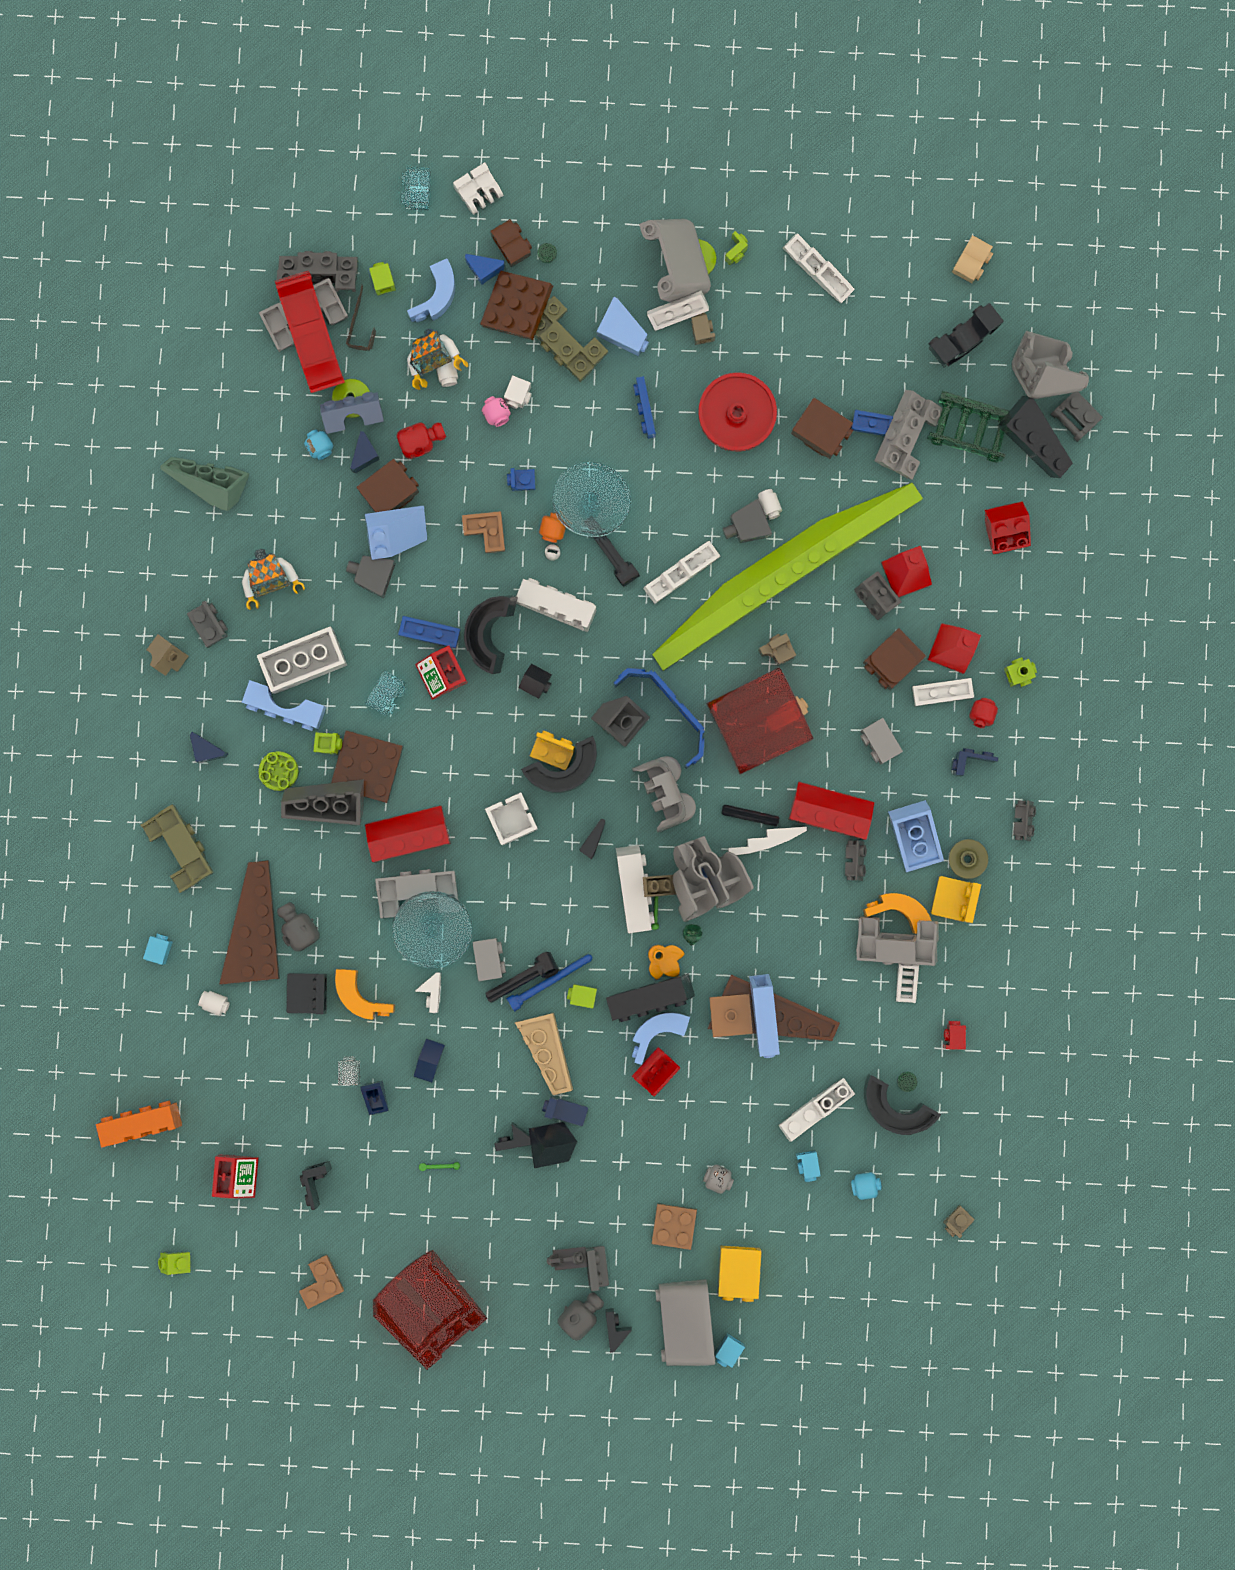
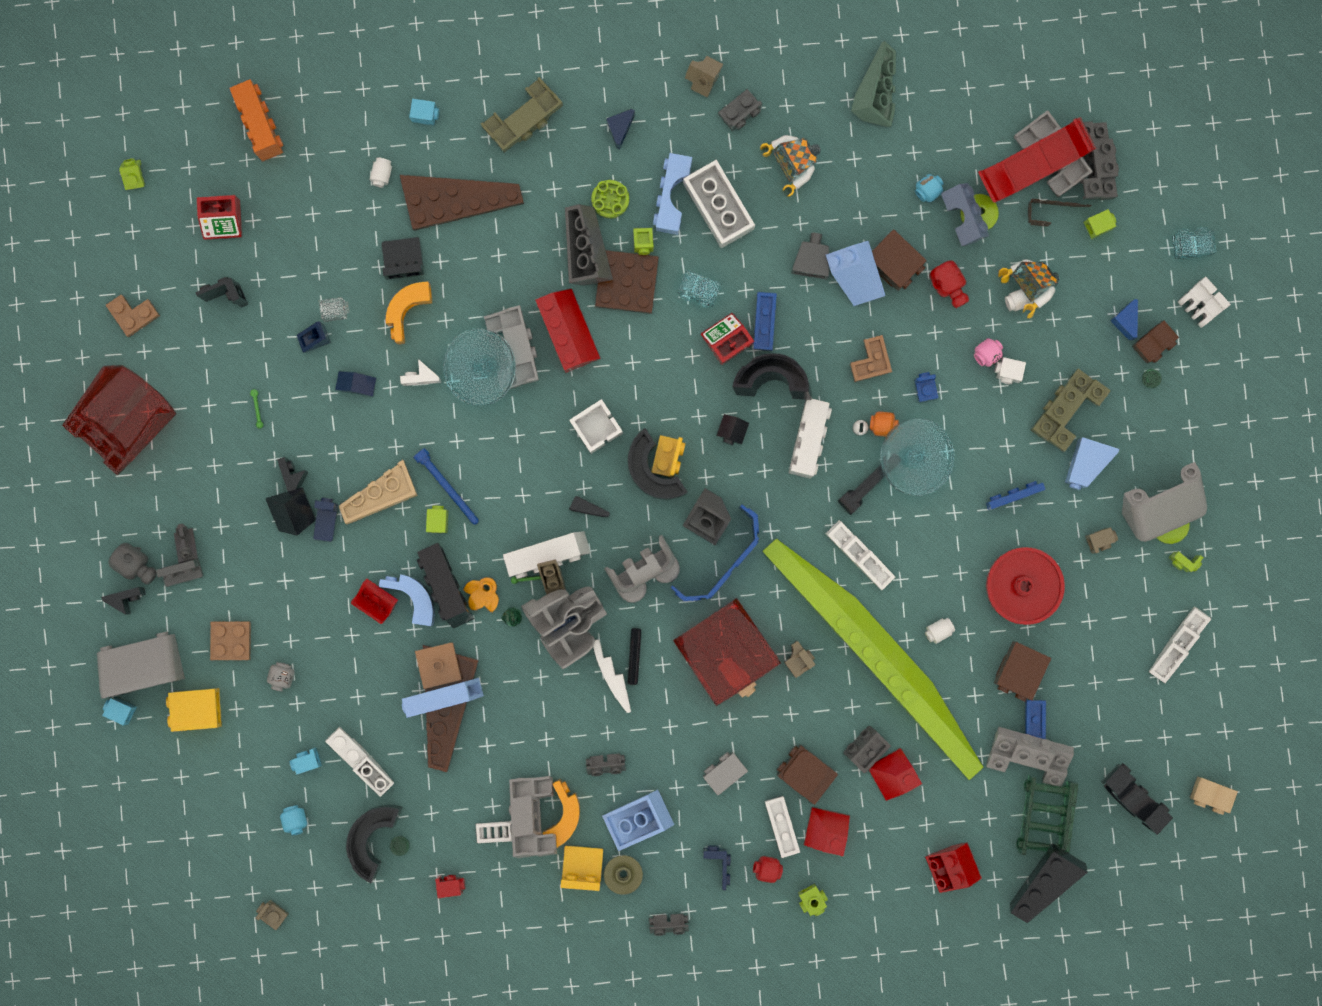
camera: 85 degrees right, 0 degrees up
dark grey piece [277,902,320,952] -> none
dark blue slope [350,431,380,473] -> none
light blue arch [407,258,455,322] -> none
light grey brick [473,938,506,981] -> none
reddish brown plate [480,270,553,340] -> none
black axle [486,952,559,1003] -> none
white plate [647,291,709,331] -> none
dark grey torso [722,499,772,543] -> none
red slope [788,782,874,840] -> none
light grey windscreen [1012,331,1089,399] -> none
dark grey plate [1051,392,1103,442] -> none

